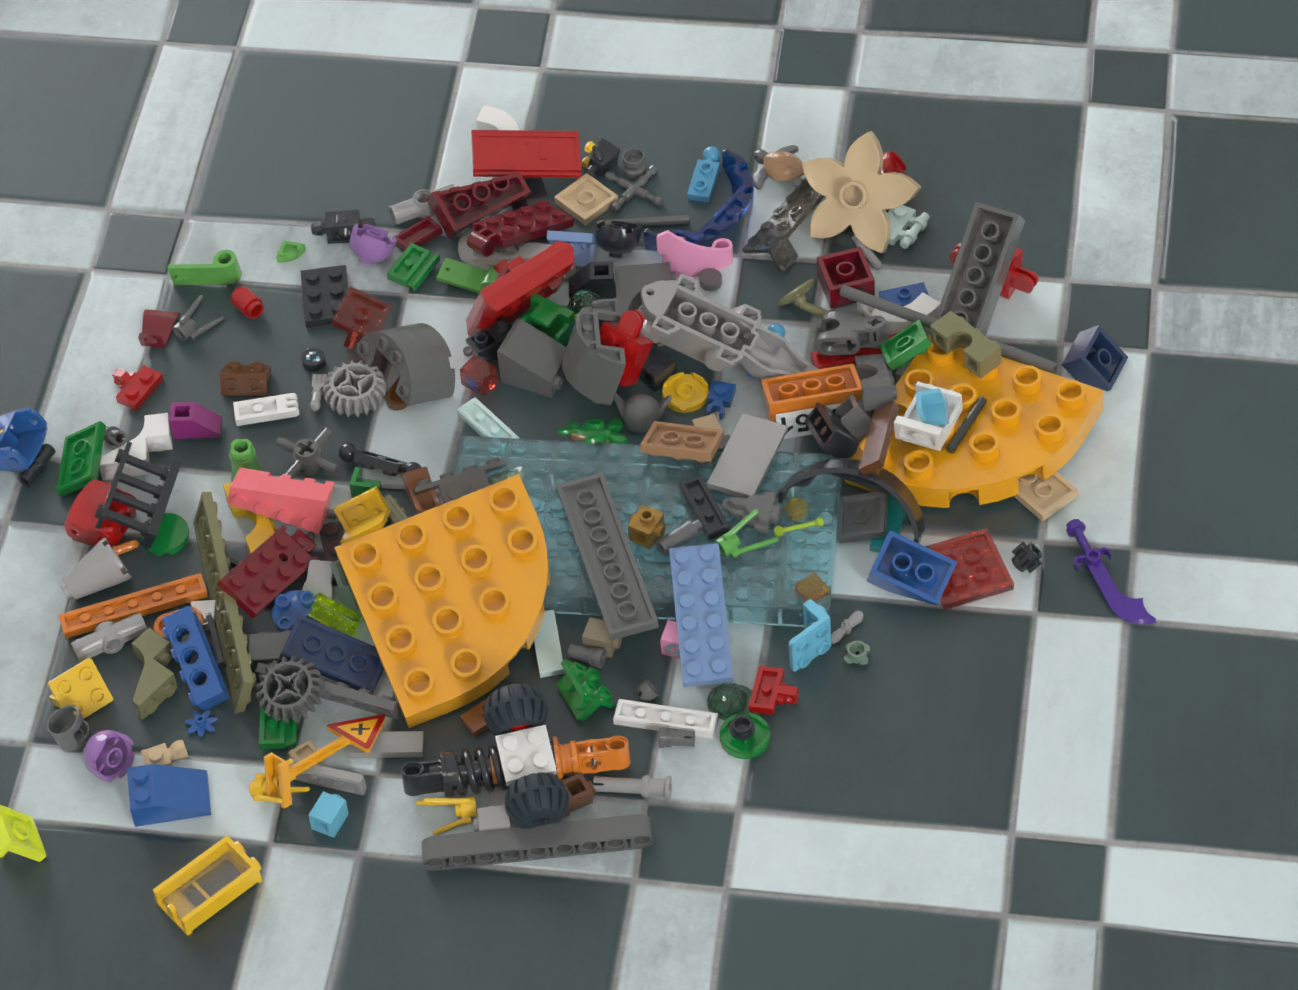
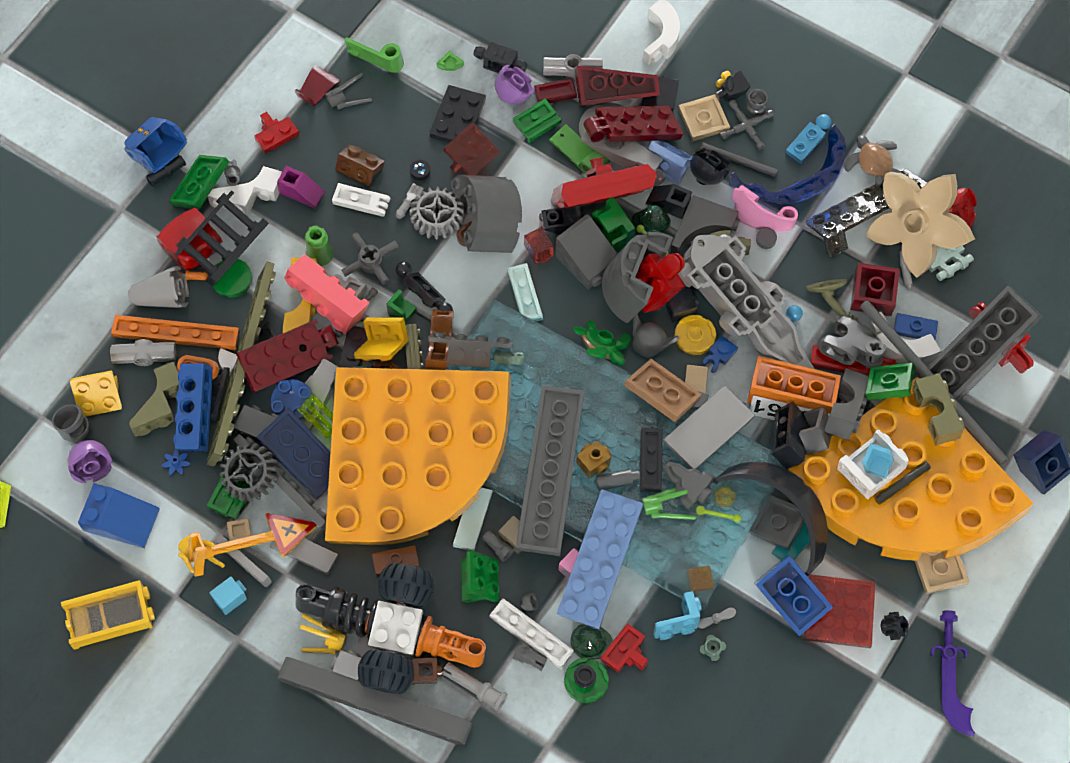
camera: 20 degrees right, 15 degrees up
tan plate [141,740,189,766] -> none
red brick [231,286,264,319] -> none
red piece [471,130,581,178] -> none
reddish brown tile [859,401,899,475] -> none

